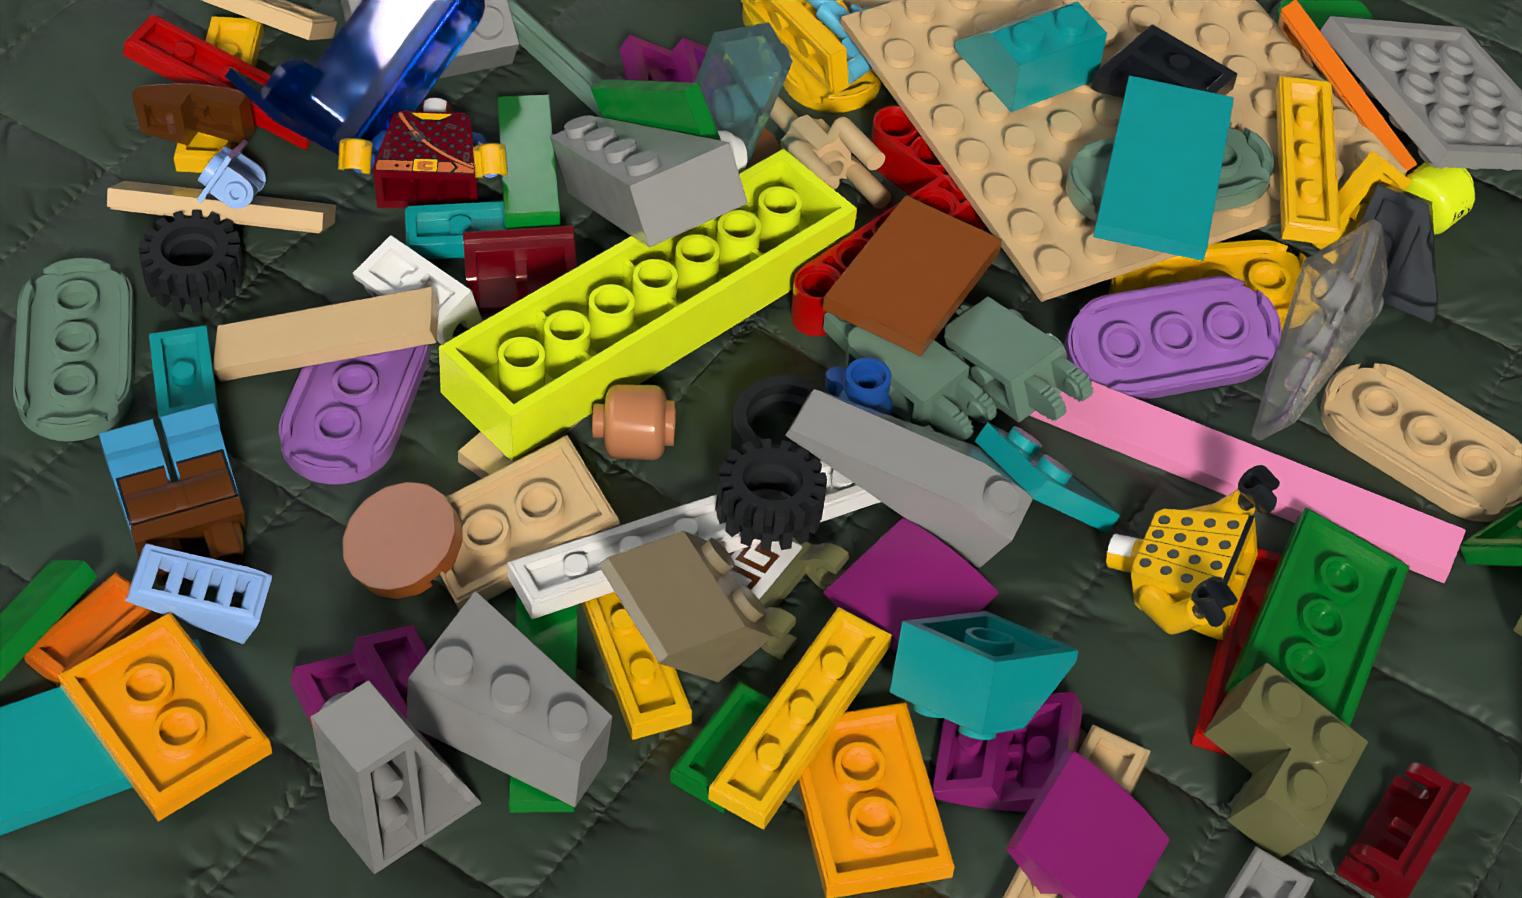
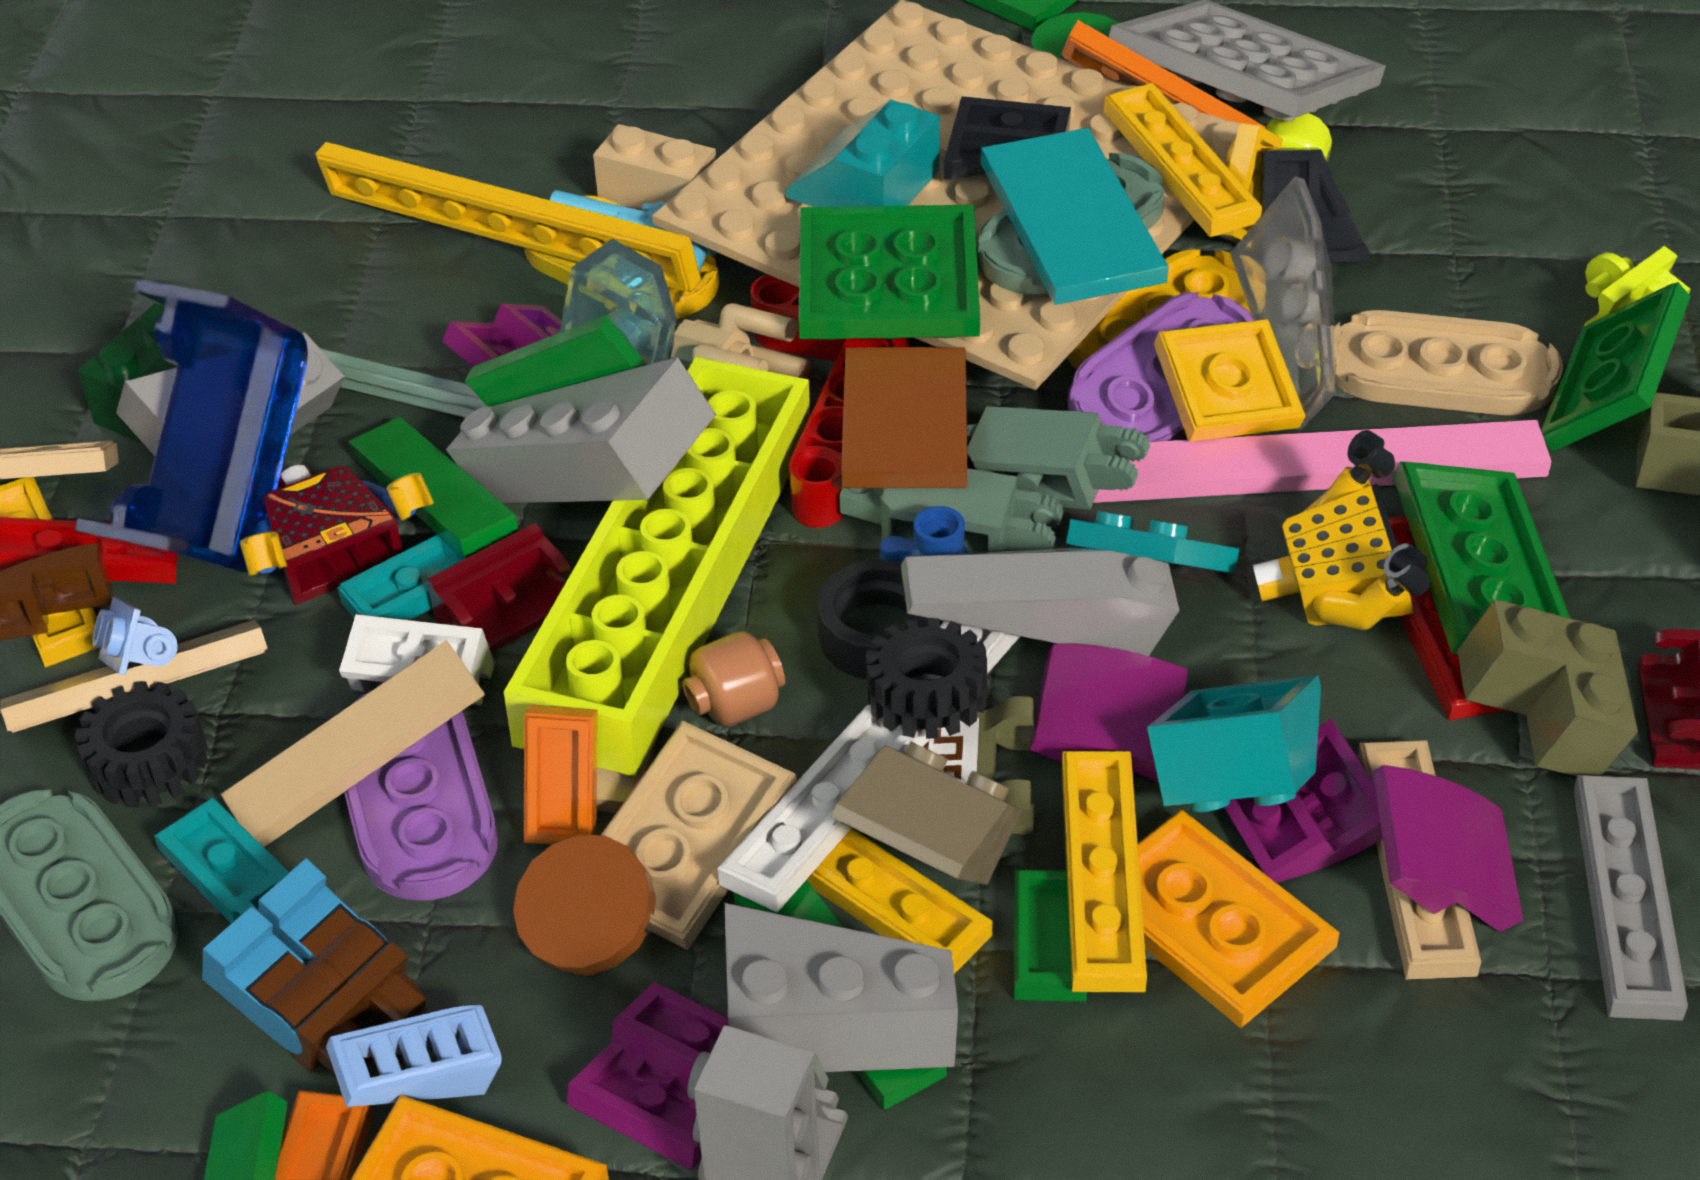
camera: 25 degrees left, 5 degrees down
none -> orange tile [524,705,598,845]
none -> green plate [799,204,980,340]
none -> yellow plate [1153,319,1306,442]

